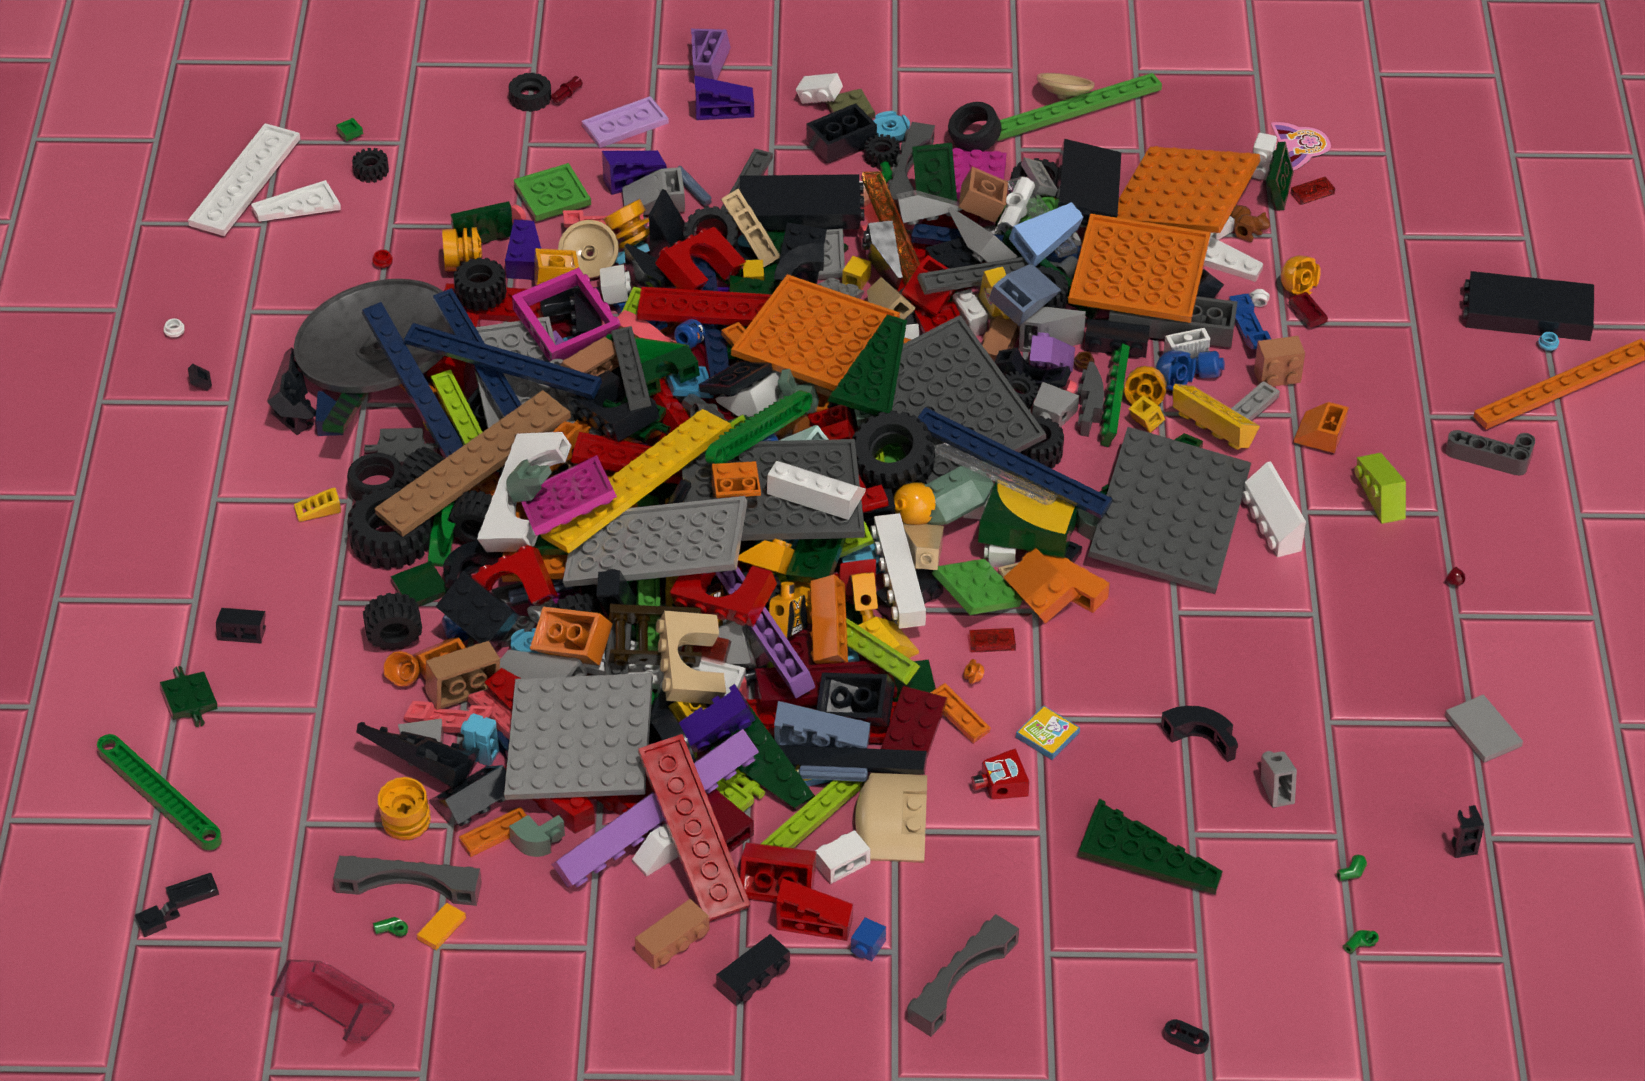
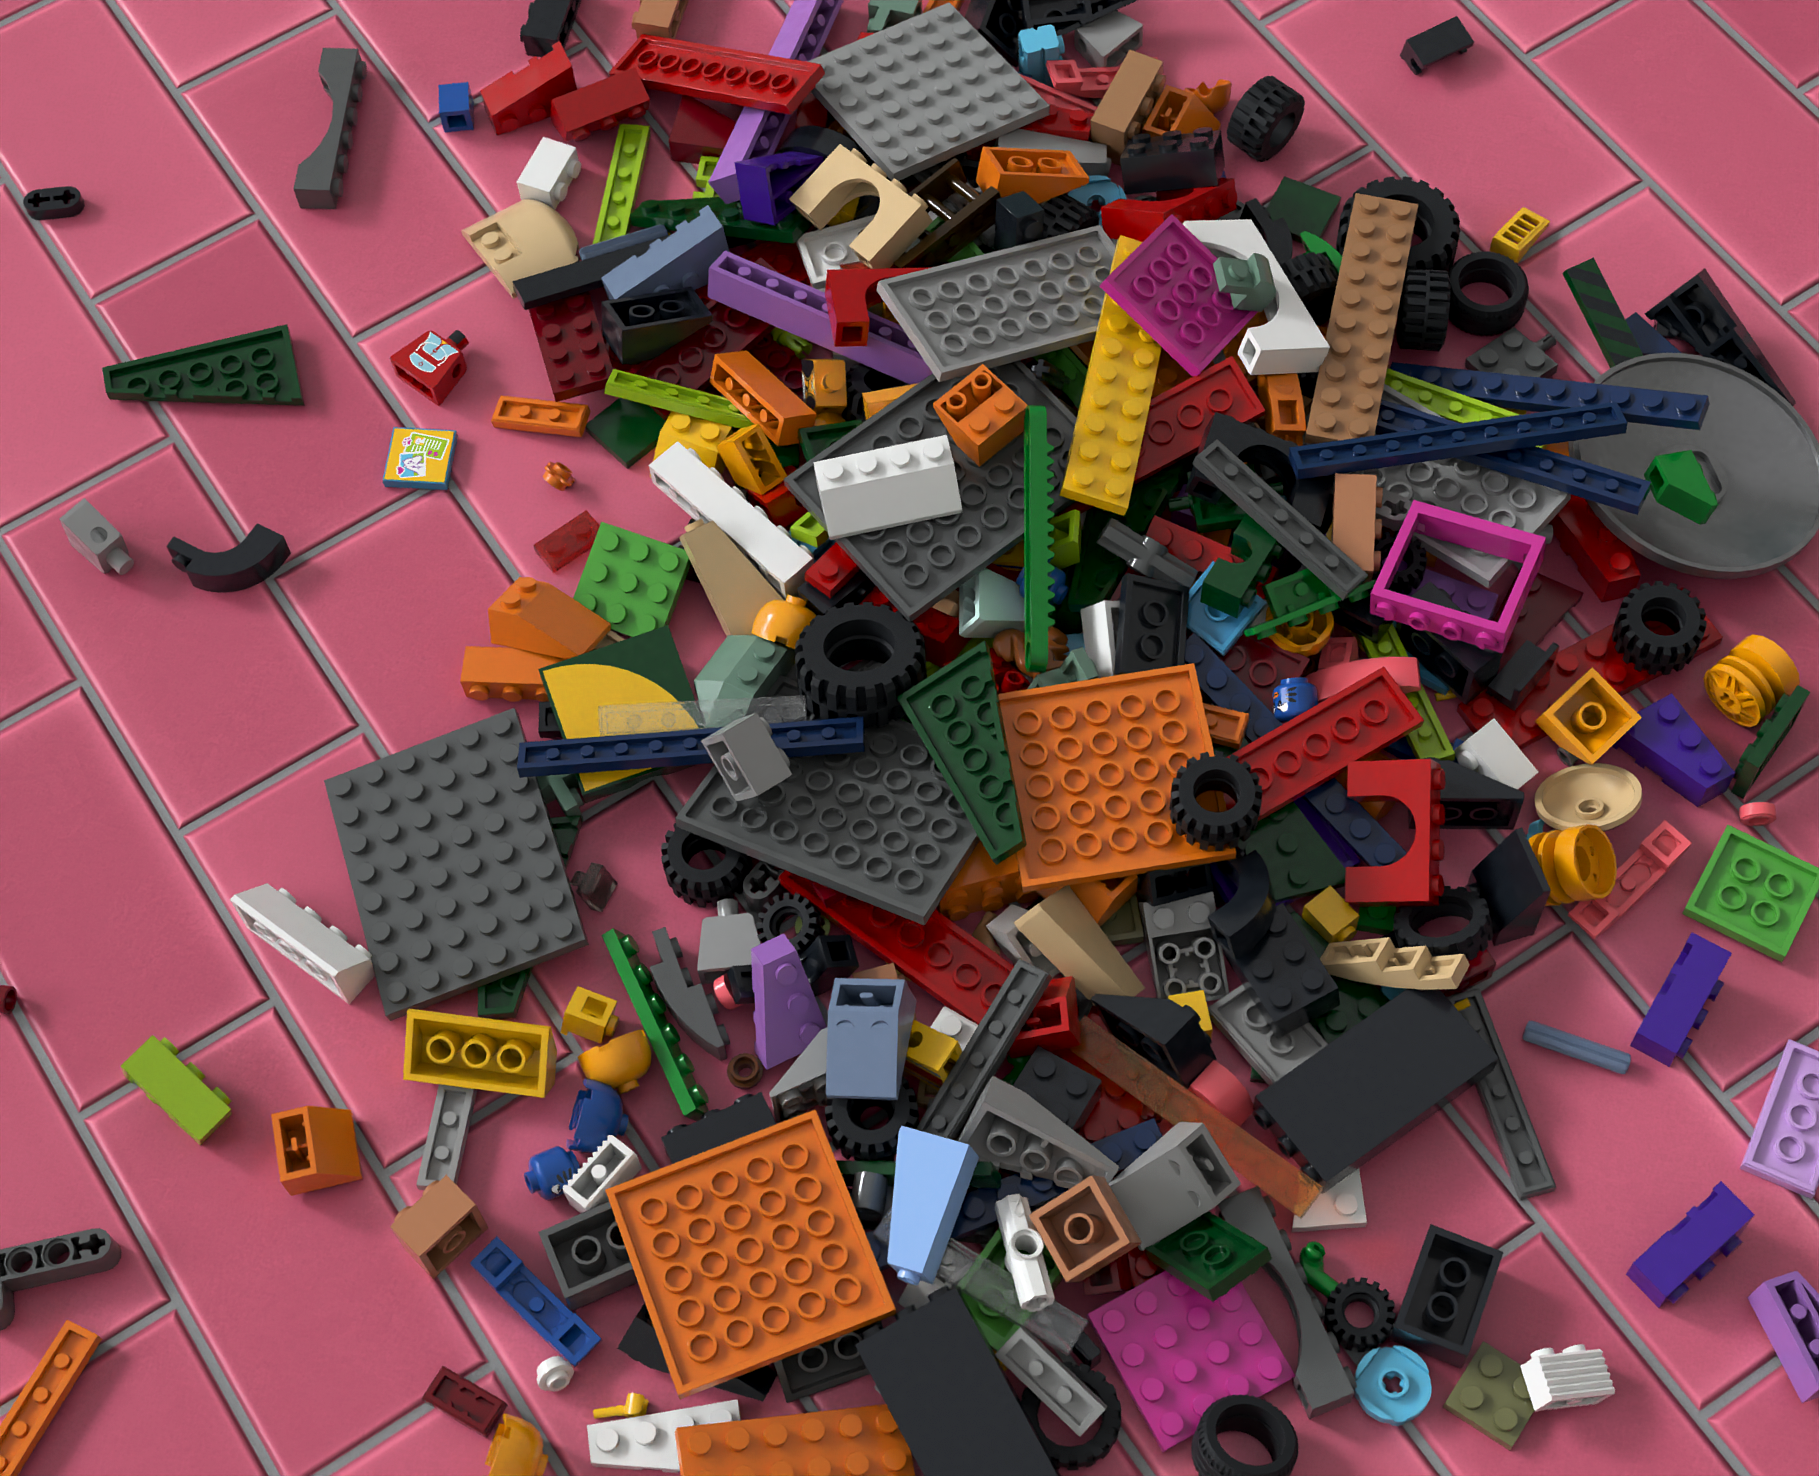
camera: 150 degrees right, 15 degrees up
light grey slope [622,167,685,215] -> none
none -> clear smoke tile [570,863,618,912]
none -> yellow hand [593,1393,648,1419]
none -> light grey brick [701,713,793,801]
none -> black tyre [1169,751,1262,851]
none -> green slope [1644,450,1718,525]

